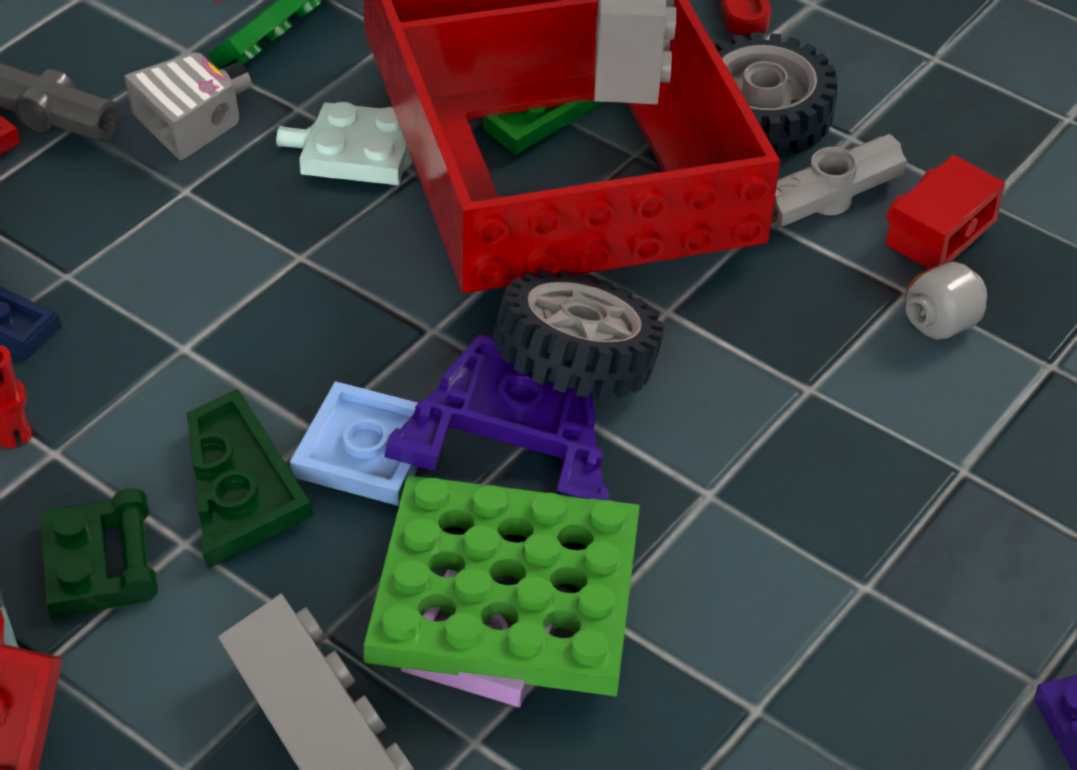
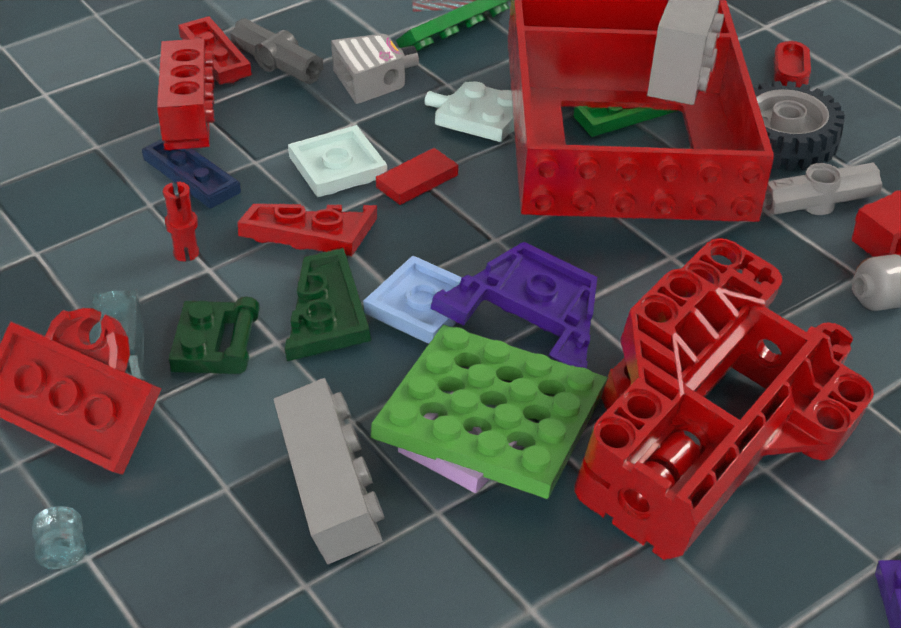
camera: 15 degrees right, 5 degrees down
black wheel [493,270,664,398] -> none
none -> red wing [238,204,377,257]
none -> light aqua plate [288,125,387,197]
none -> red tile [376,148,458,205]
none -> red connector [575,238,874,560]

